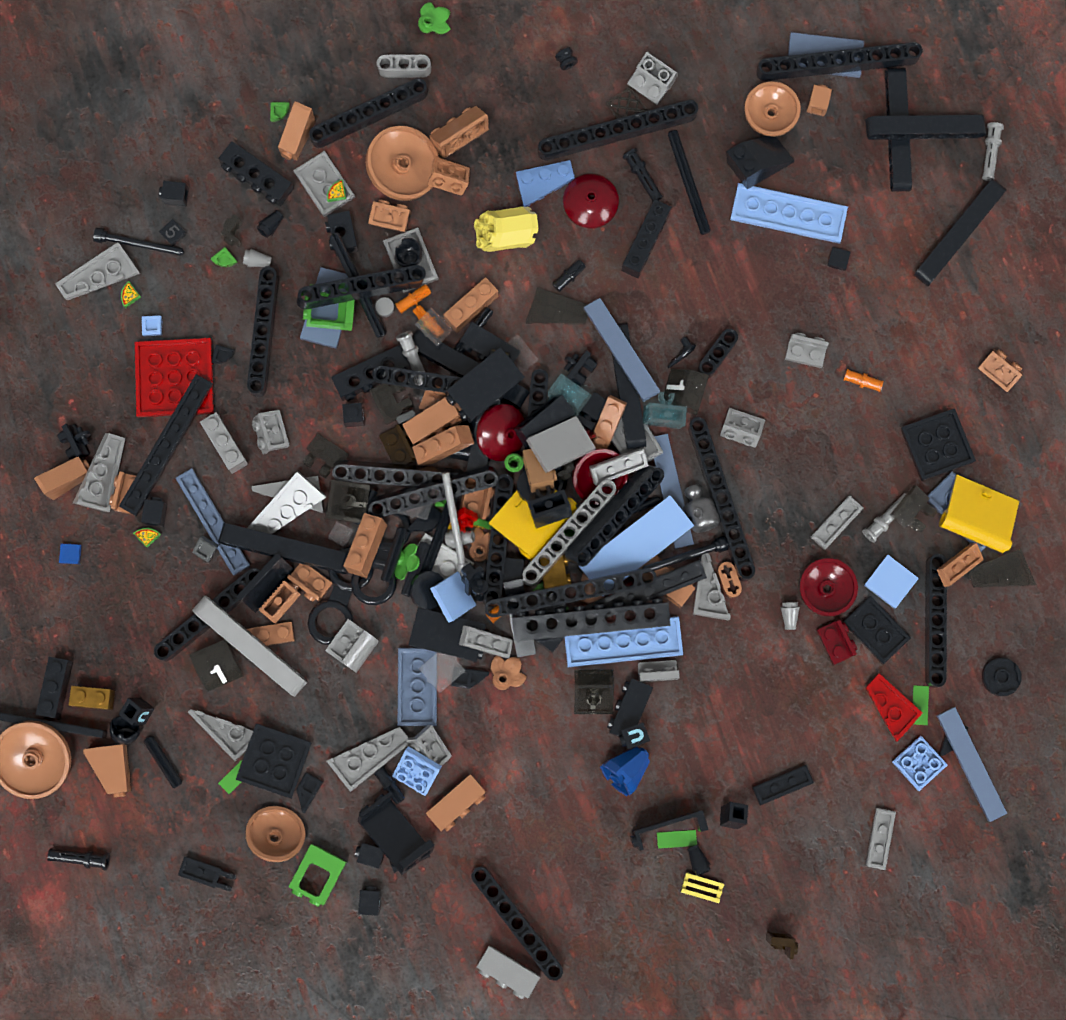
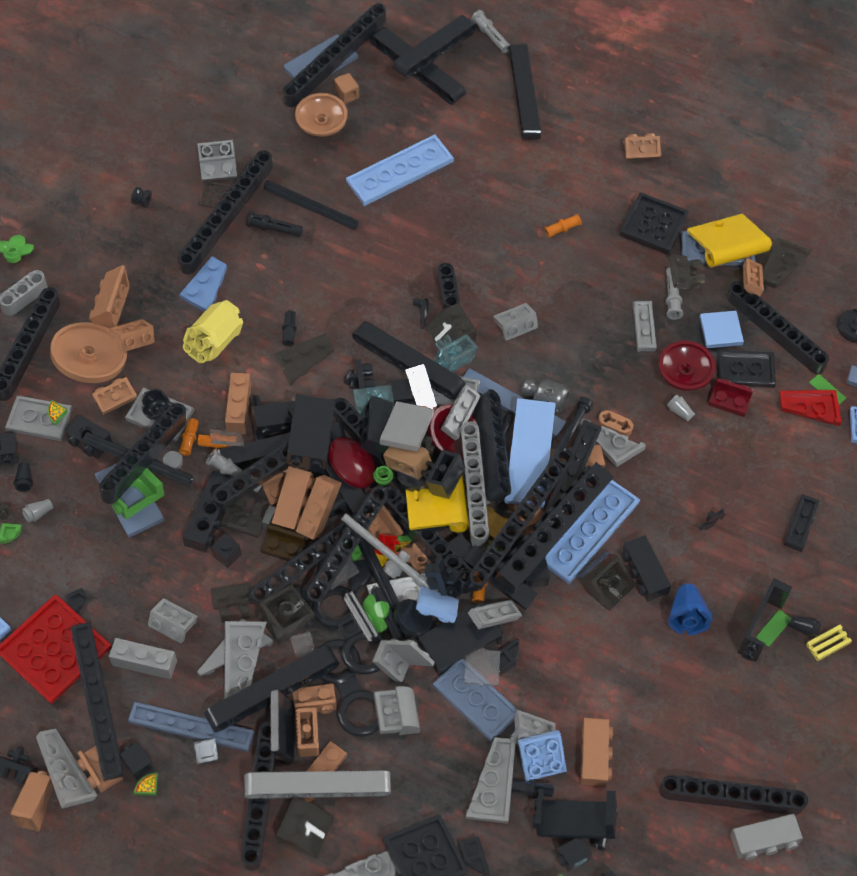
camera: 45 degrees left, 20 degrees down
blue tile [59,544,81,565] -> none
black beam [247,266,279,397] -> none
nougat brick [344,513,387,578] -> none
nougat plate [490,655,527,690] -> none
dark red dish [563,174,619,229] -> none
sand blue tile [584,298,660,402] -> none
black brick [618,723,650,750] -> none
black brick [621,199,672,279] -> none
light grey bracket [638,660,679,682] -> none
black beam [688,417,755,581] -> none
black brick [720,802,748,829] -> none
black slope [726,136,794,190] -> none
light grey bracket [785,333,829,368] -> none
black tile [827,247,851,271] -> none
none -> light grey bracket [372,639,435,683]
none -> black piece [699,508,726,531]

